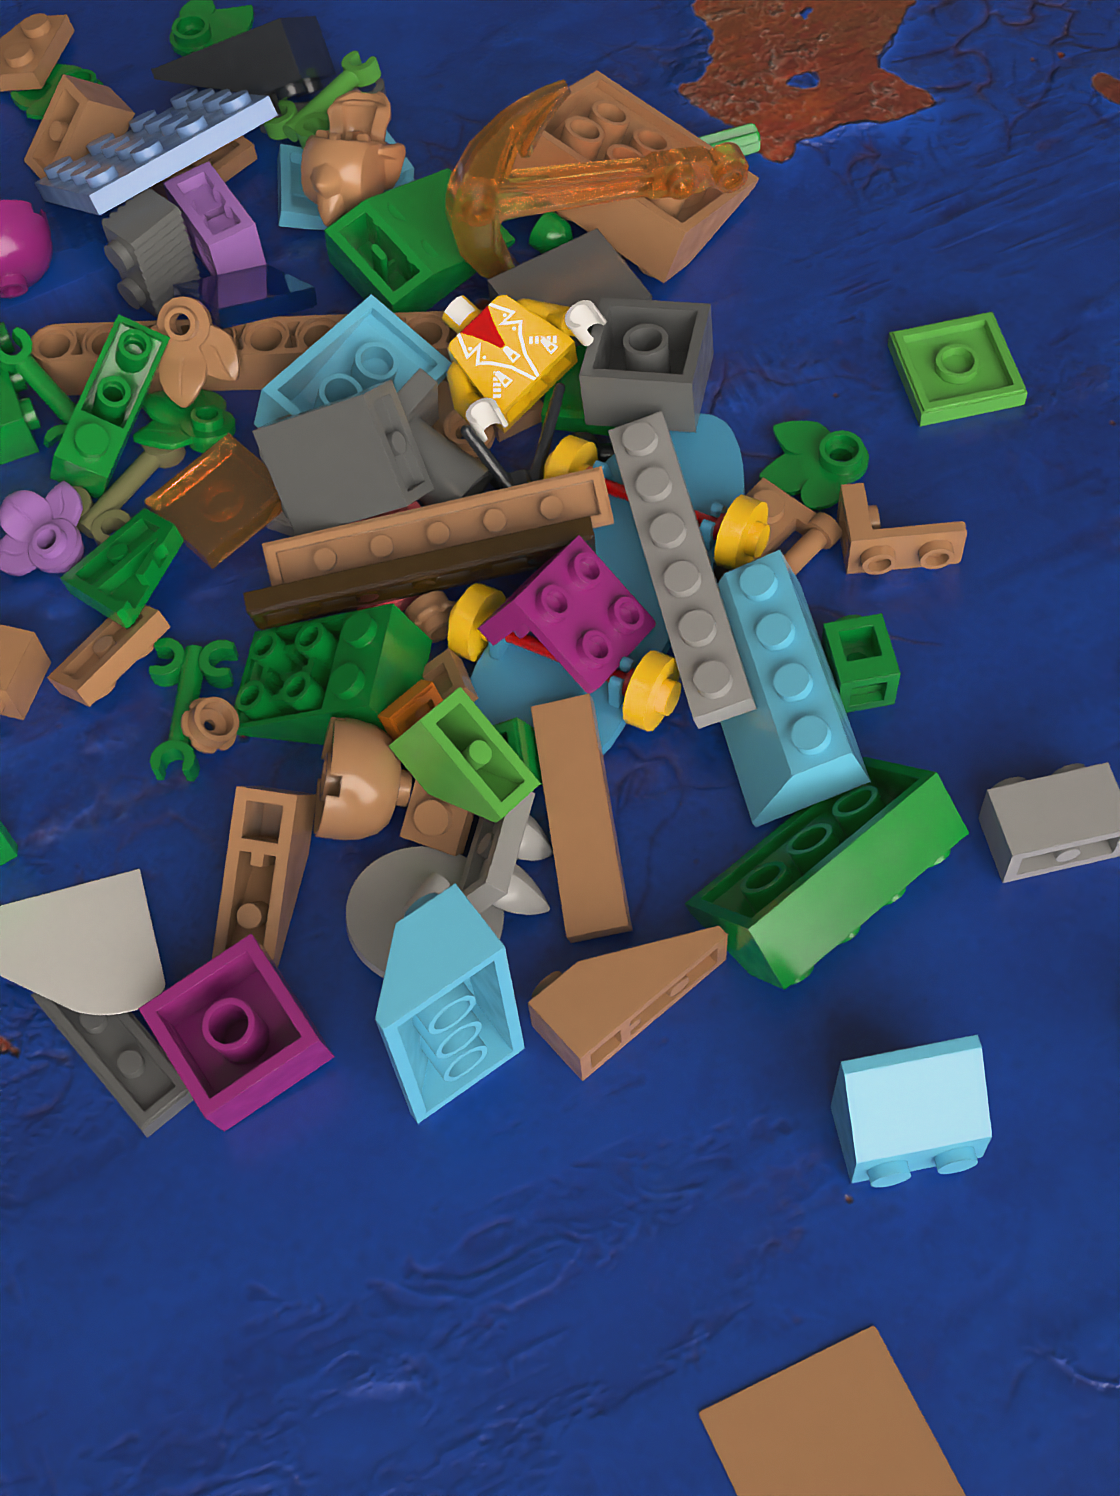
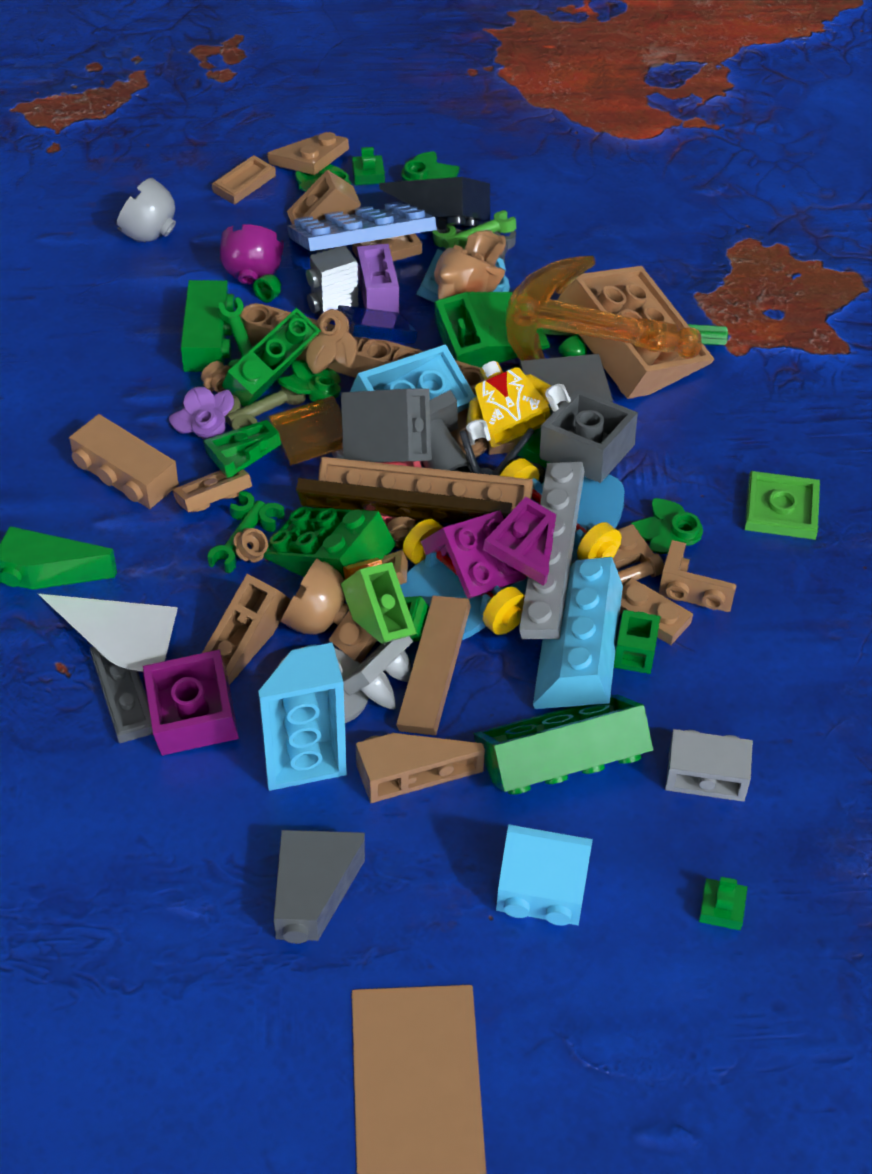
camera: 15 degrees right, 10 degrees down
none -> medium nougat plate [201,361,230,392]
none -> green hinge [253,274,281,302]
none -> dark grey slope [274,830,365,944]
none -> green tile [352,147,385,185]
none -> magenta wing [483,496,557,586]
none -> medium nougat plate [620,578,693,645]

